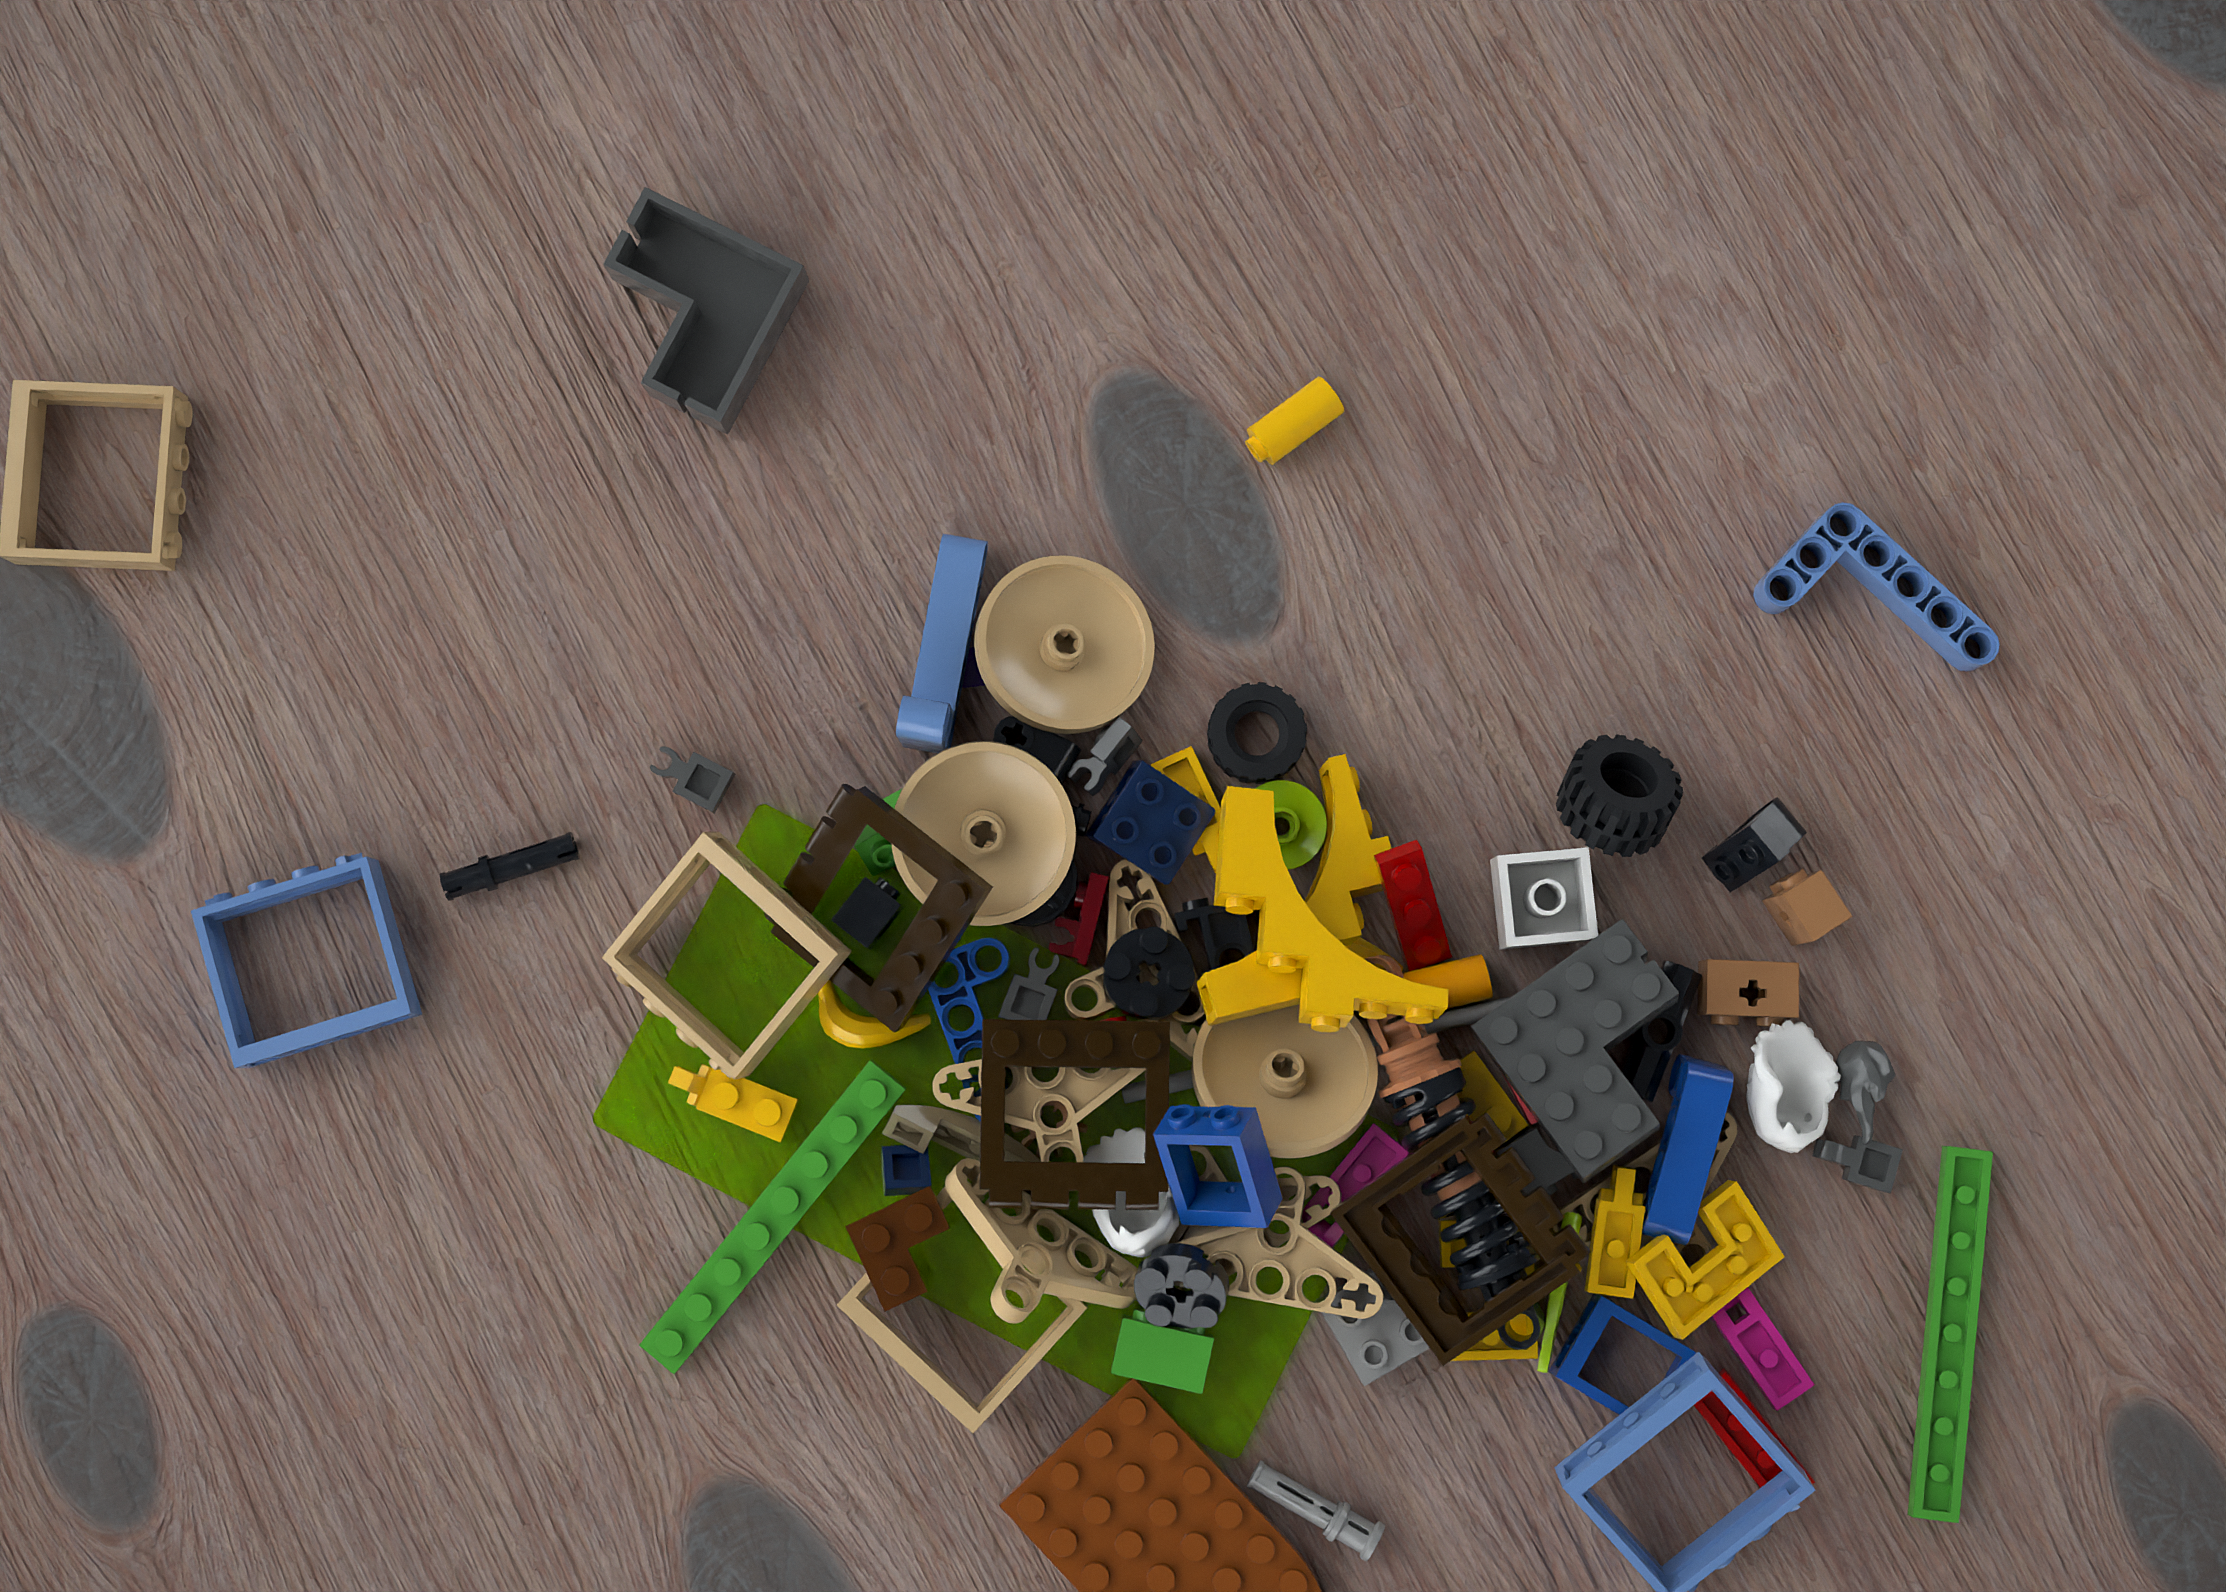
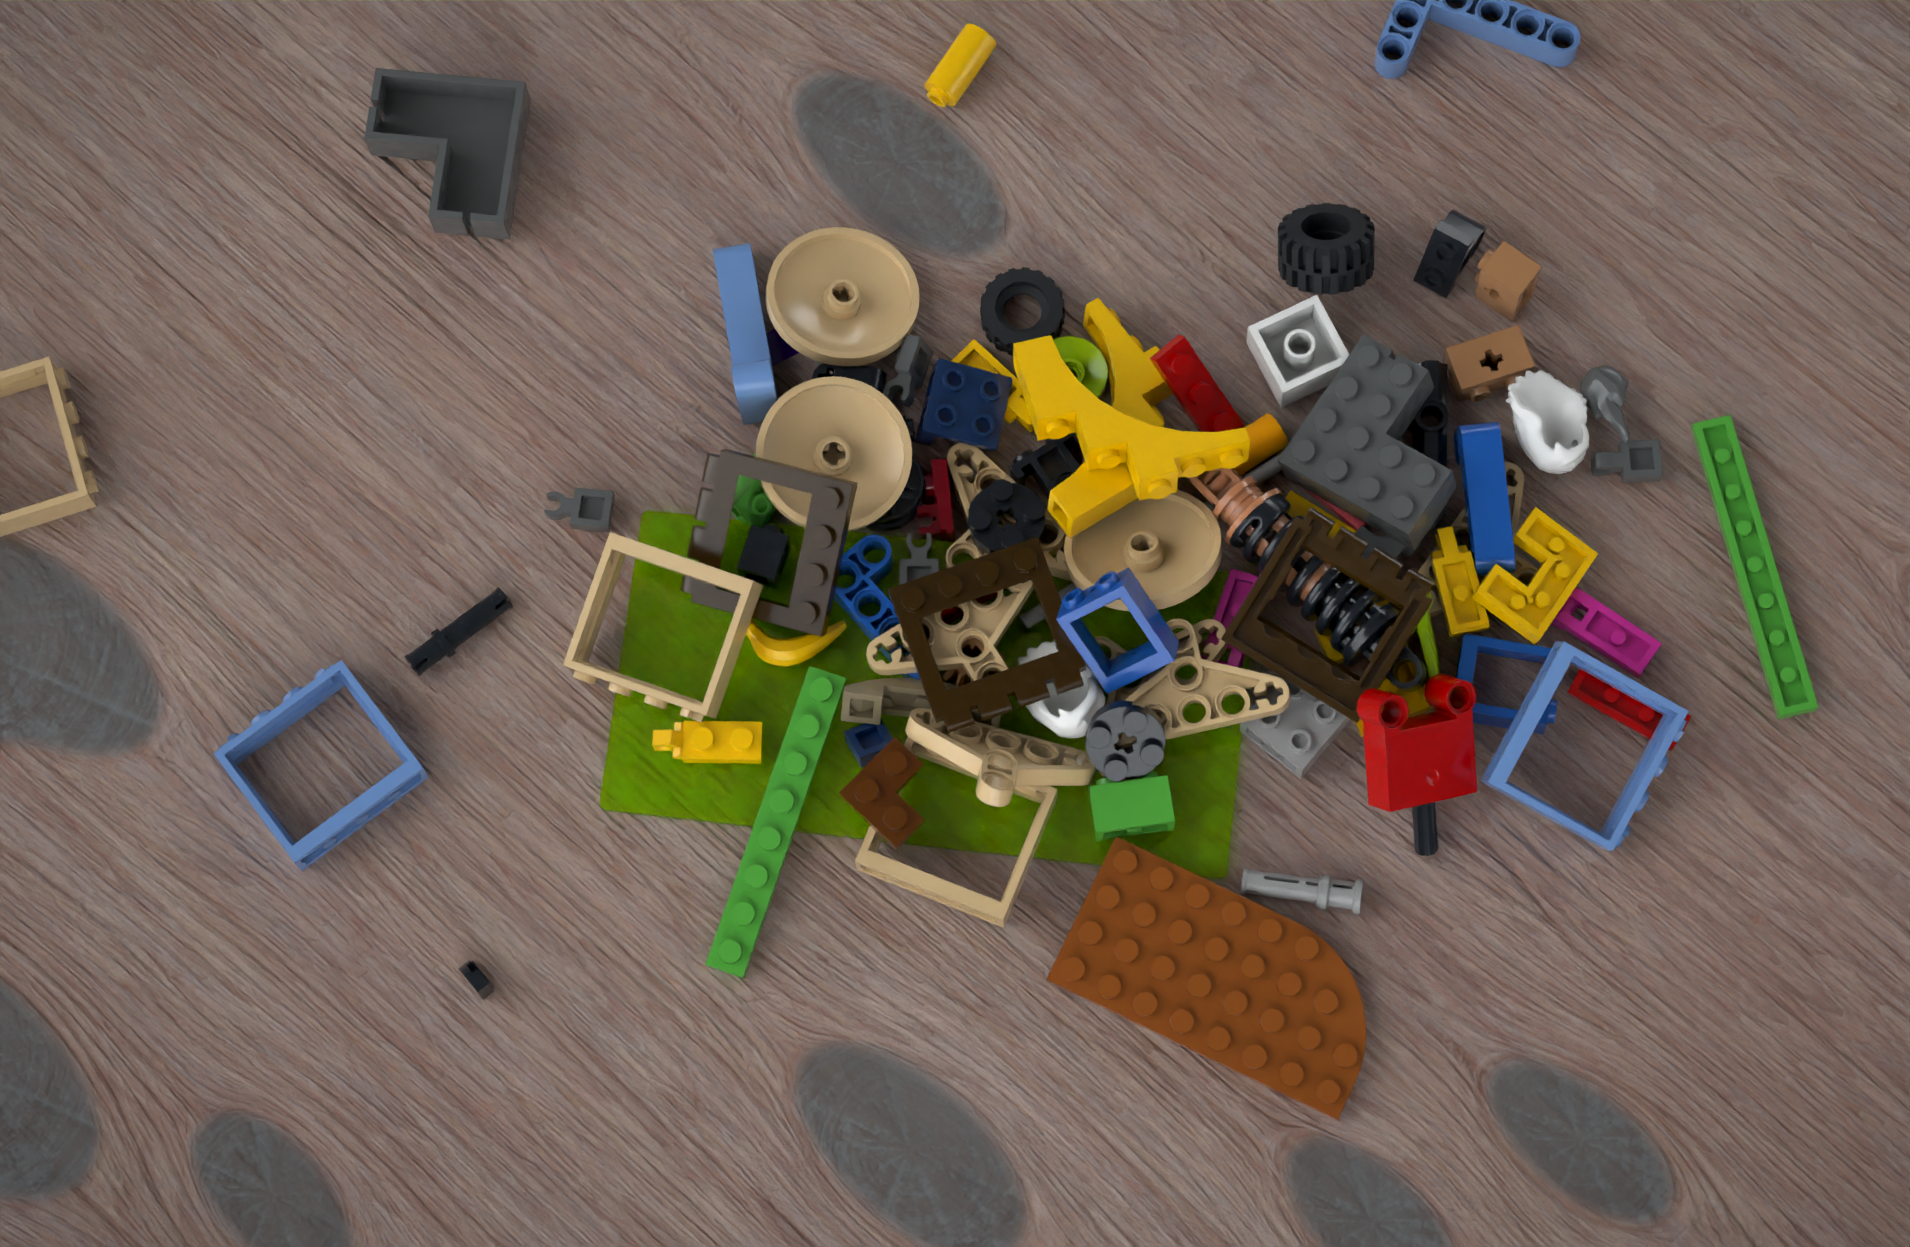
camera: 15 degrees left, 10 degrees down
none -> black tile [459,960,494,1000]
none -> red piece [1357,674,1478,856]

